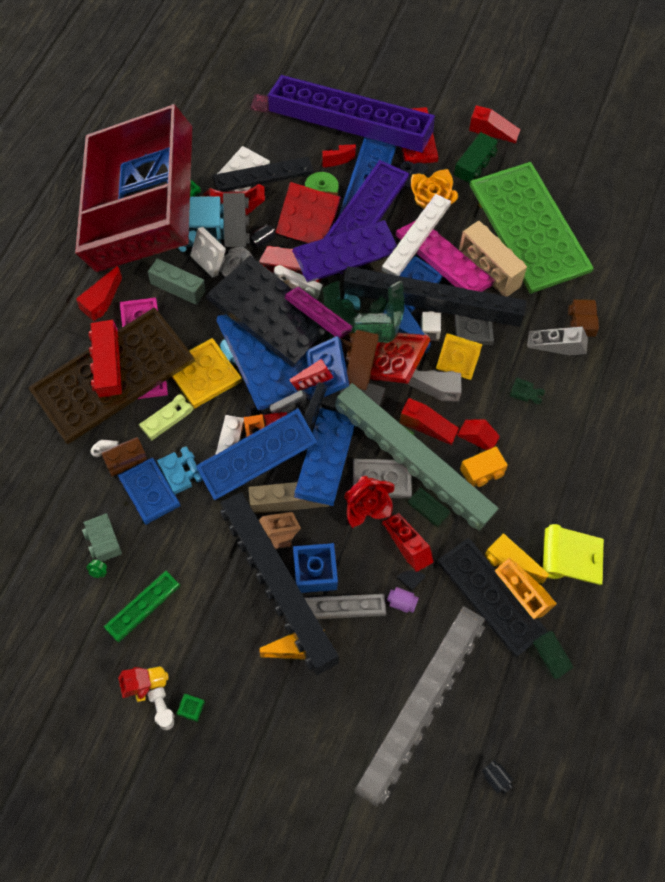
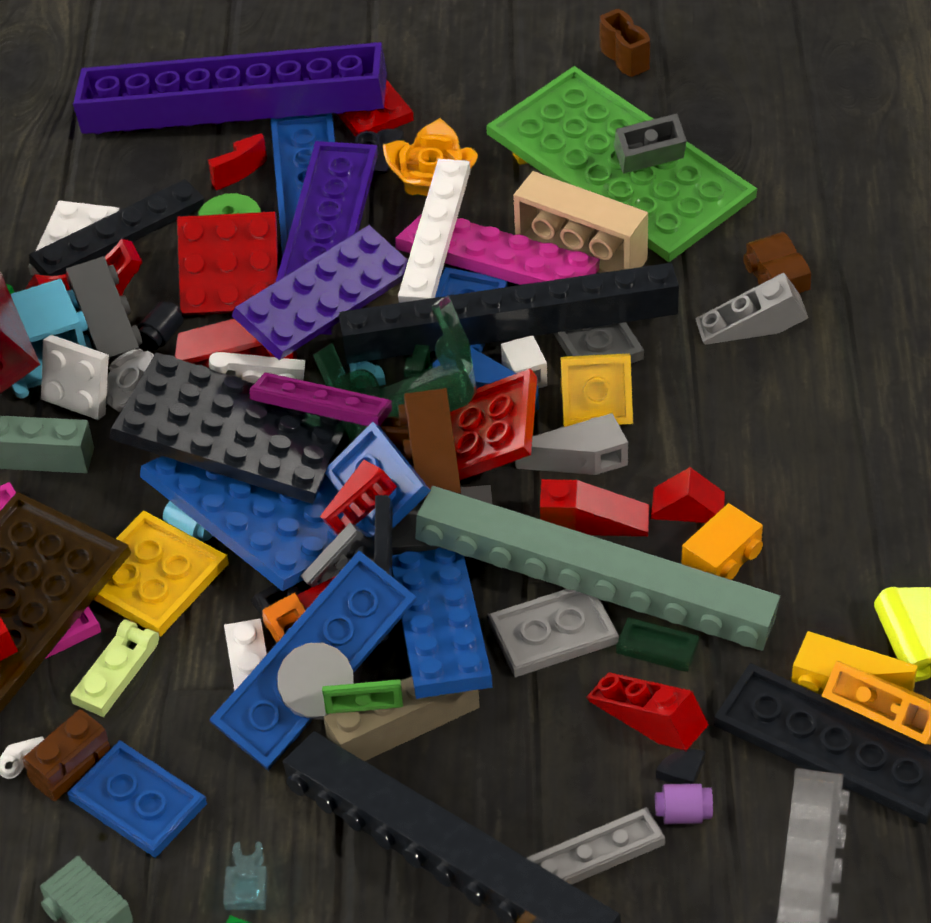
camera: 15 degrees left, 15 degrees down
dark azure plate [157,447,203,494] -> none
clear pink tile [251,94,269,112] -> none
medium nougat slope [259,512,301,549] -> none
blue brick [293,543,338,593] -> none
red brick [344,476,395,528] -> none
dark green brick [454,132,498,183] -> none
red slope [469,105,520,143] -> none
clear green plate [509,378,545,404] -> none
none -> clear light blue plate [223,842,268,910]
none -> light grey tile [278,643,354,719]
none -> bright green slope [322,680,403,714]
none -> reddish brown brick [600,9,650,77]
none -> dark grey brick [614,113,687,174]

